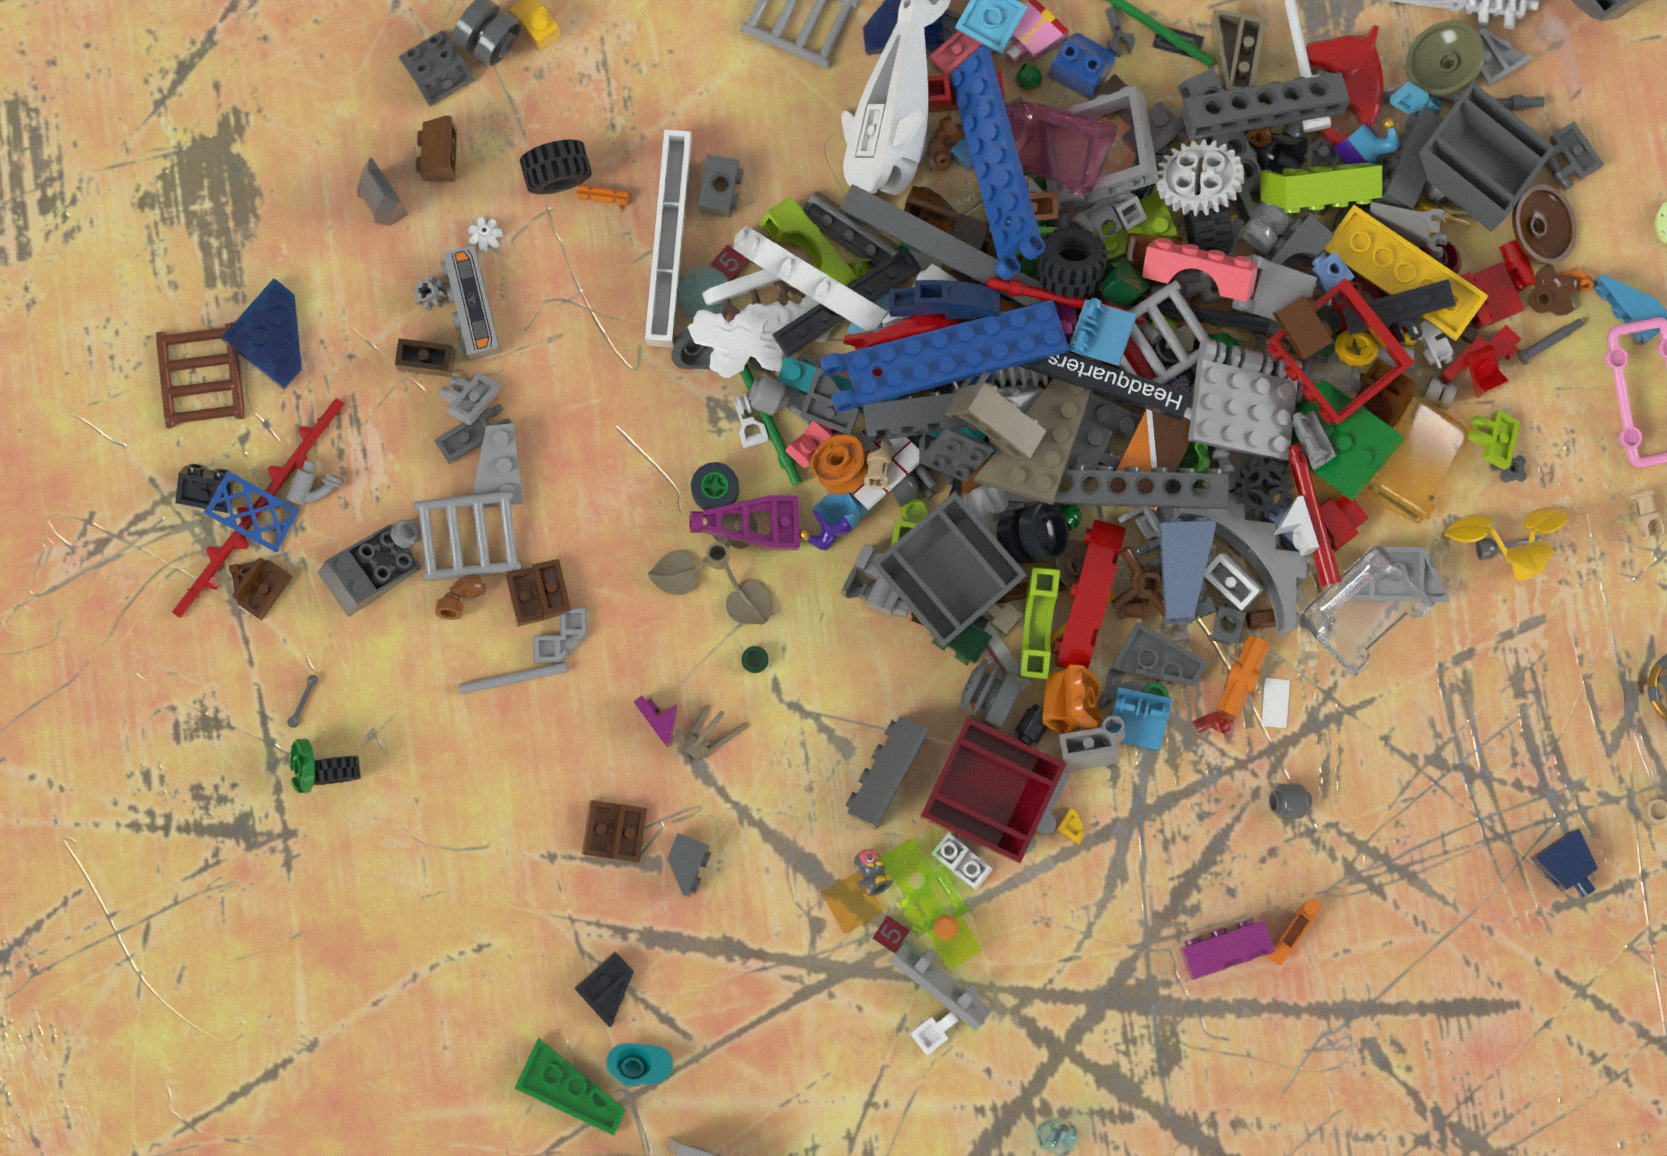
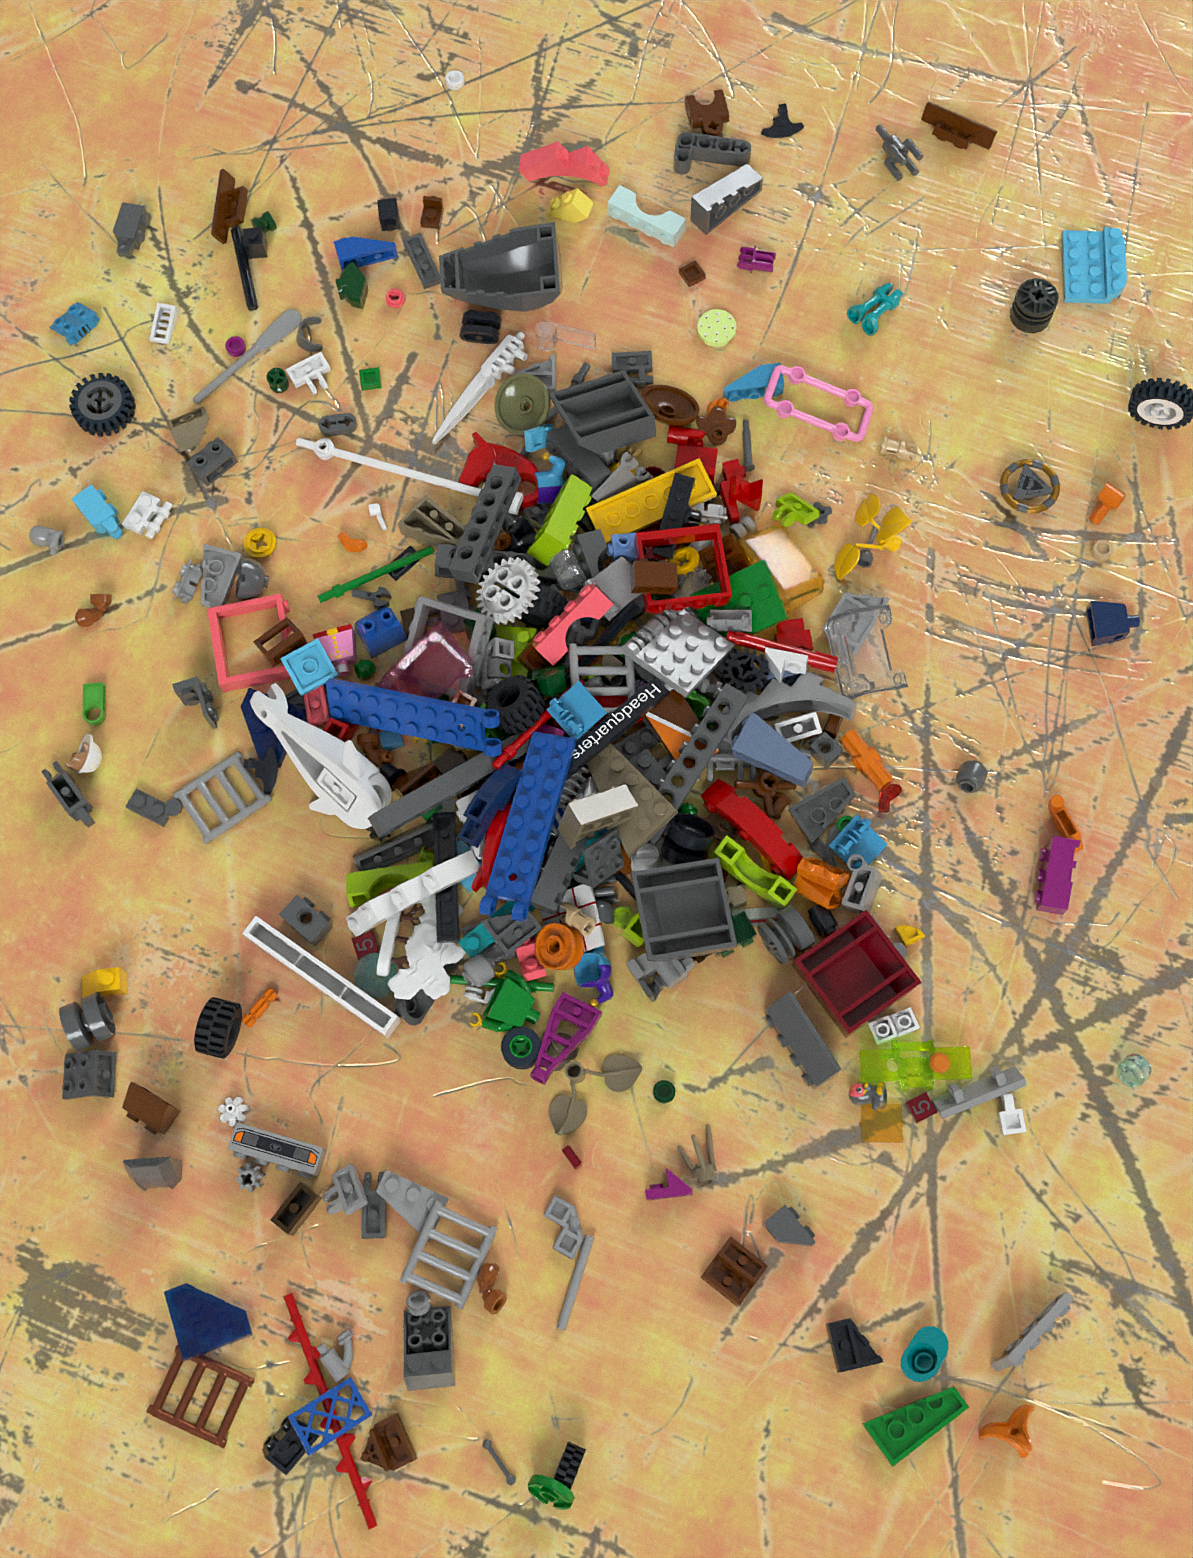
camera: 55 degrees left, 10 degrees down
reddish brown slope [505,559,571,627] -> none
white sticker [1262,678,1290,728] -> none
none -> black piece [243,747,278,795]
none -> black piece [379,762,407,792]
none -> green torso [469,962,540,1032]
none -> dark red tile [562,1145,582,1170]

